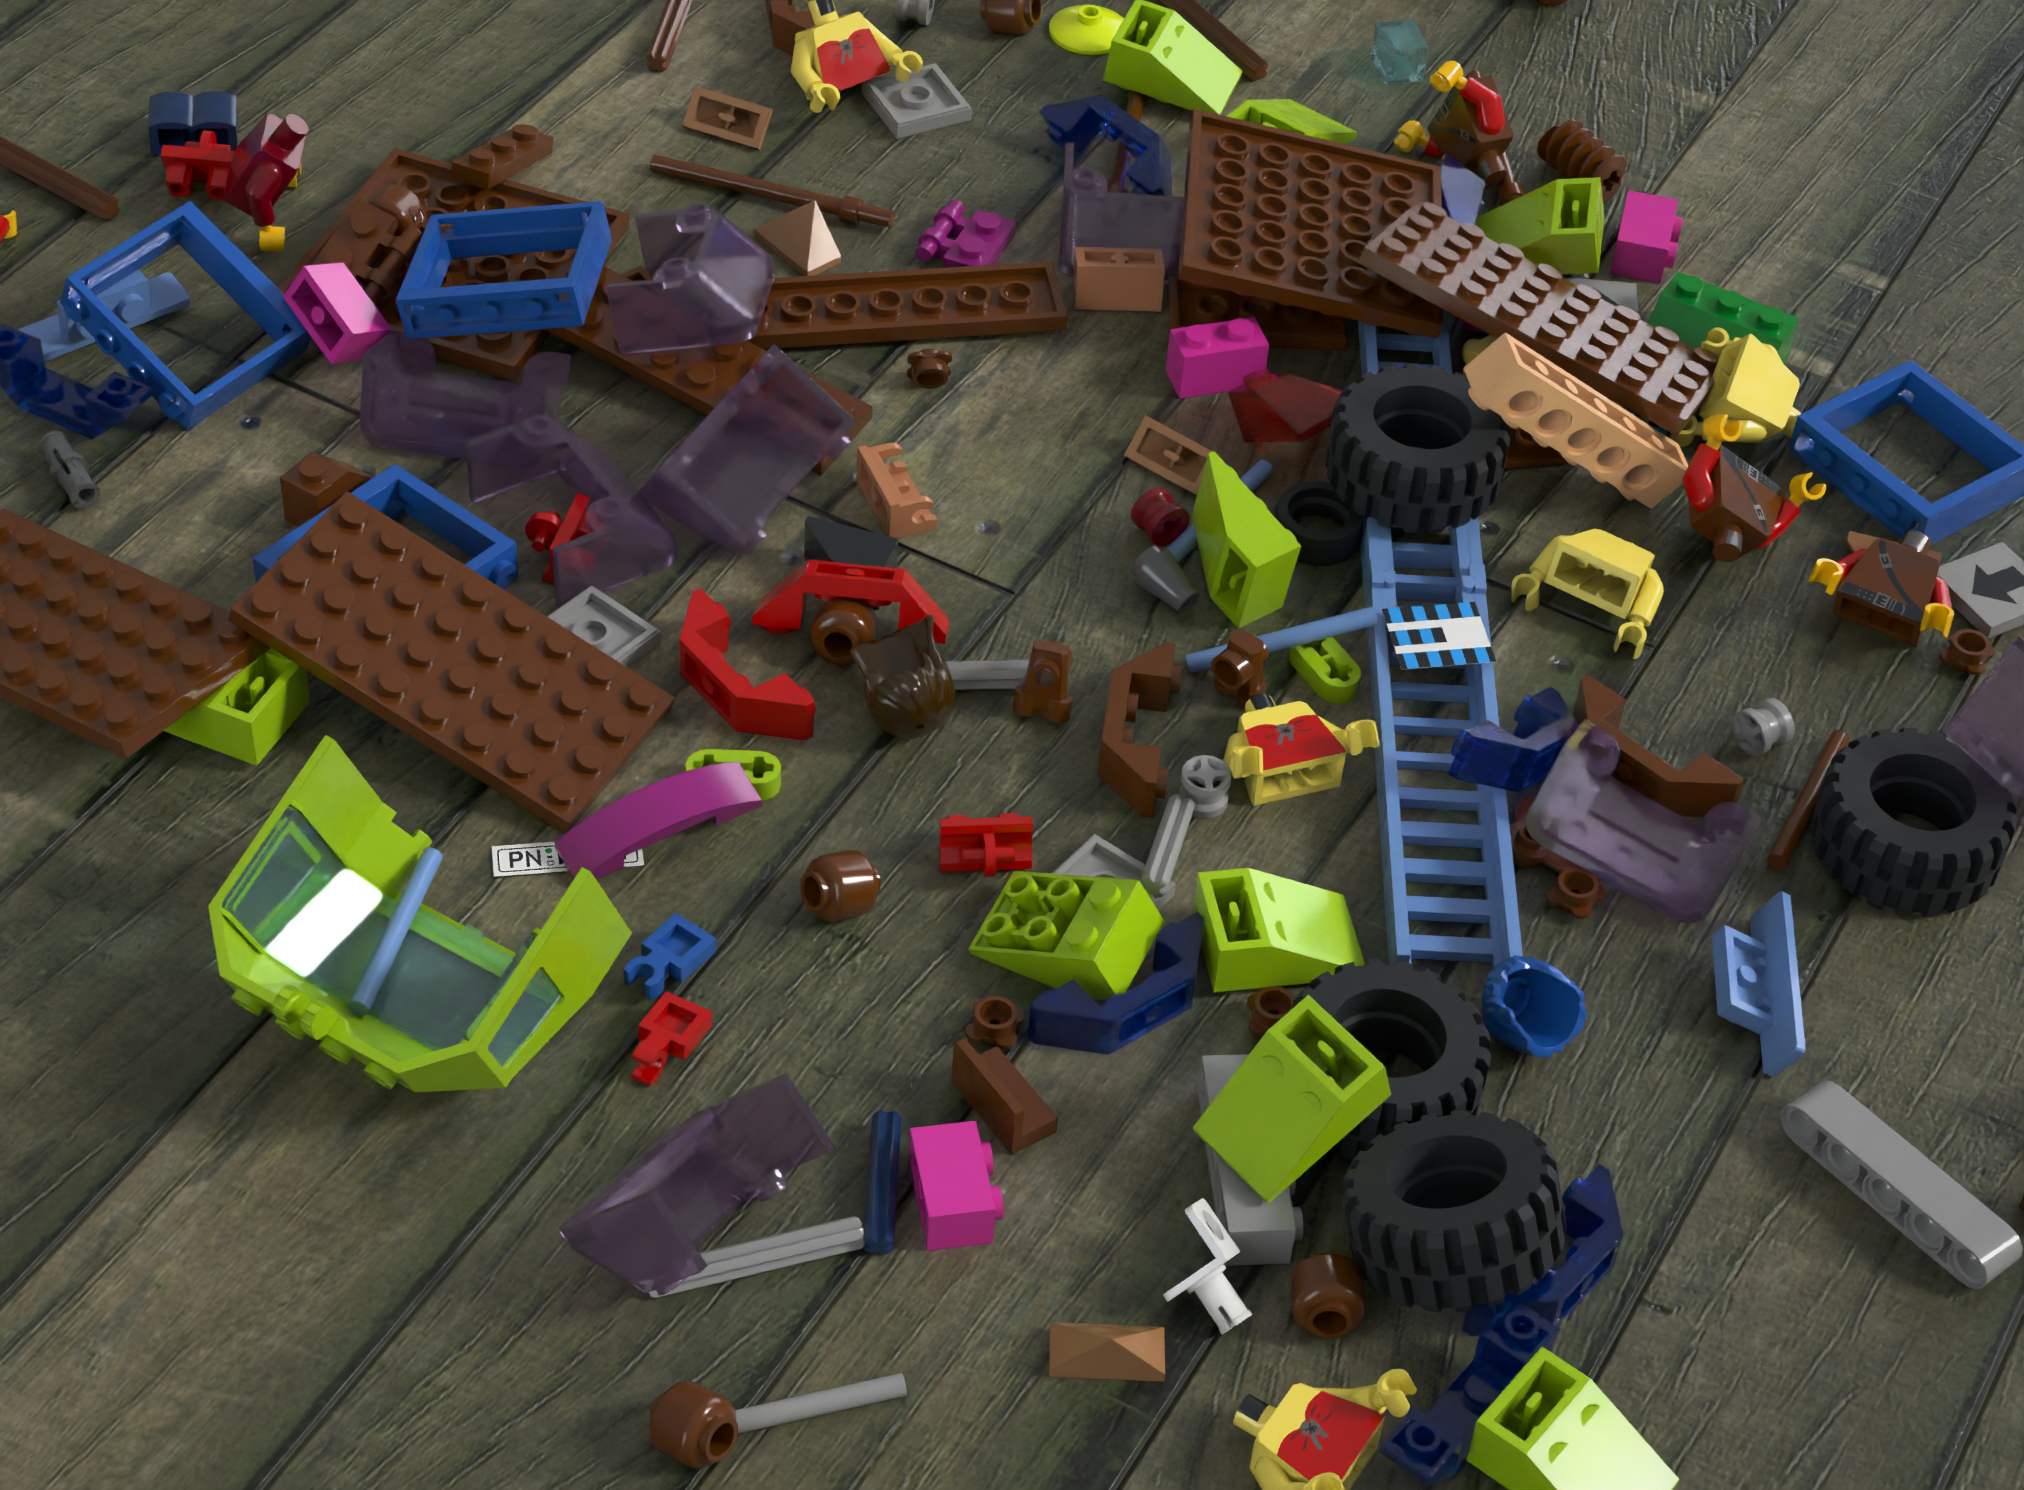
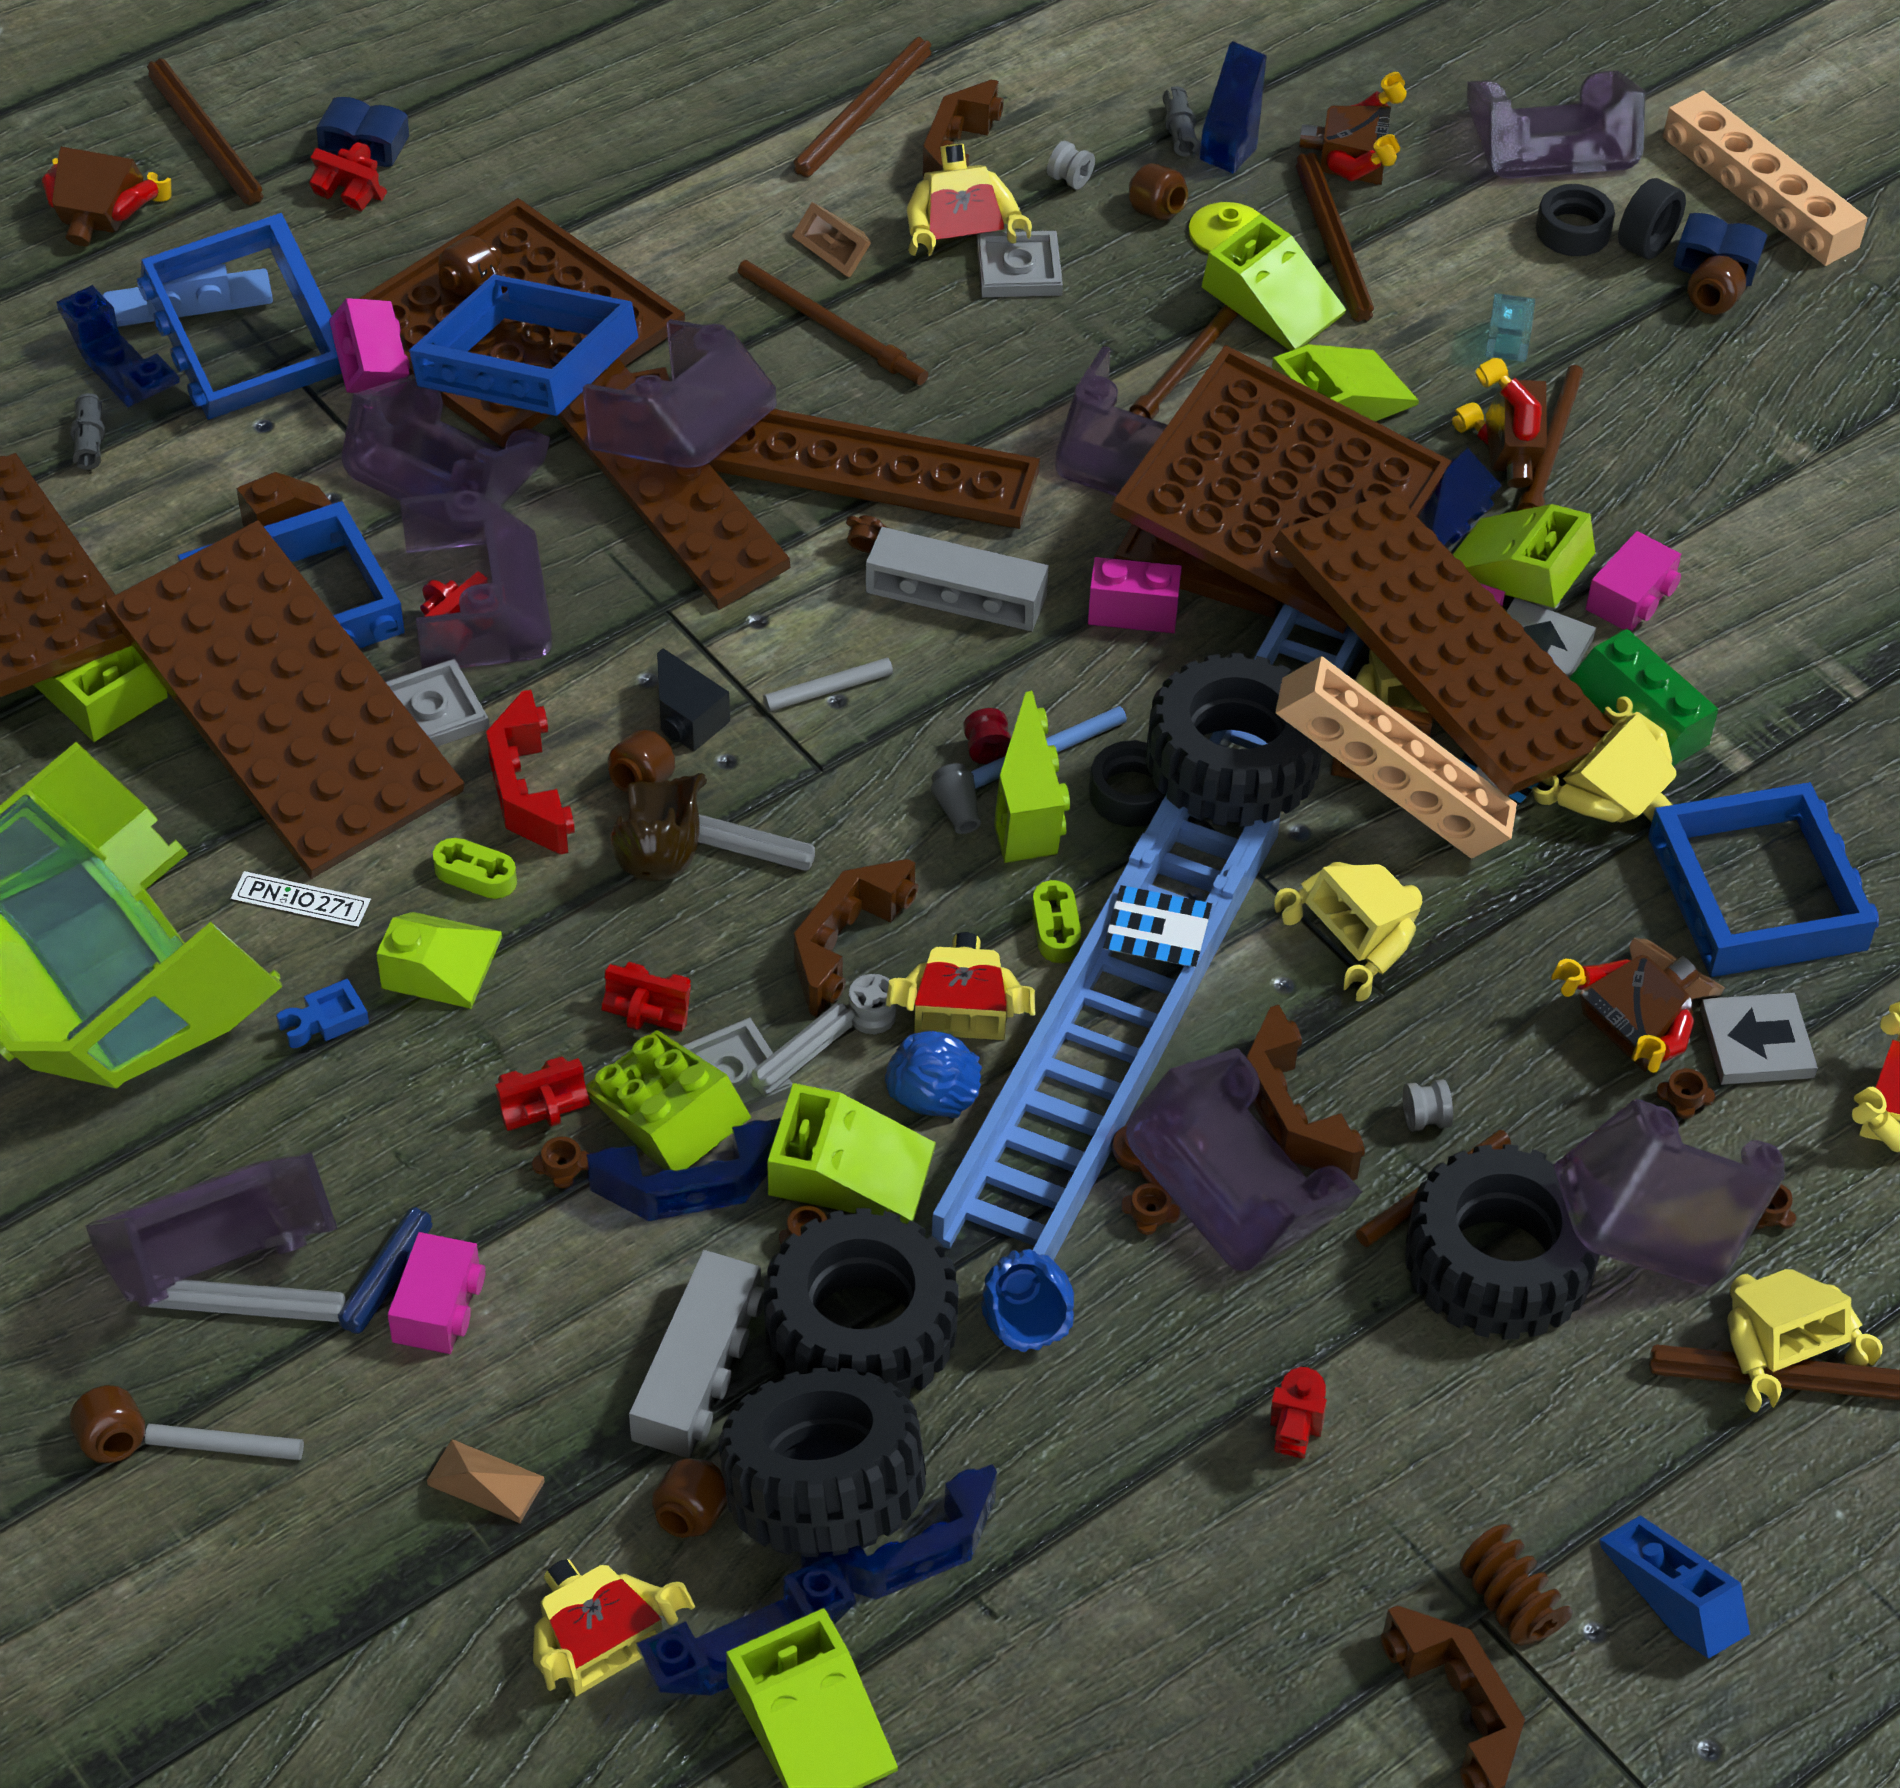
camera: 25 degrees right, 5 degrees up
dark red torso [223,114,309,253] -> none
reddish brown plate [312,198,423,305] -> none
medium blue bar [348,847,443,1016] -> none
reddish brown plate [450,124,554,190] -> none
magenta slope [554,762,762,880] -> none
red plate [632,991,712,1086] -> none
clear purple windscreen [637,344,856,555] -> none
red slope [752,560,950,645] -> none
medium nougat slope [754,200,841,276] -> none
reddish brown head [800,850,881,922] -> none
nougat hinge [856,443,938,538] -> none
magenta plate [915,200,1016,268] -> none
reddish brown panel [951,1038,1058,1155] -> none
reddish brown plate [1012,640,1073,723] -> none
clear blue slope [1040,95,1173,213] -> none
nougat hinge [1073,247,1165,312] -> none
medium nougat slope [1124,415,1222,495] -> none
white bracket [1163,1198,1252,1335] -> none
medium blue bar [1185,606,1378,674] -> none
lime slope [1193,995,1392,1204] -> none
reddish brown plate [1211,630,1269,709] -> none
clear red slope [1228,369,1342,442] -> none
clear blue slope [1447,687,1580,793] -> none
reddish brown piece [1537,119,1627,203] -> none
torso [1683,414,1826,562] -> none
medium blue bracket [1712,891,1806,1078] -> none
light grey beam [1780,1080,2023,1289] -> none
none -> lime slope [376,912,502,1009]
none -> red hips [495,1056,590,1131]
none -> light grey bar [763,657,893,712]
none -> light grey brick [866,527,1049,632]
none -> blue hair [885,1031,982,1118]
none -> red hips [1270,1367,1327,1459]

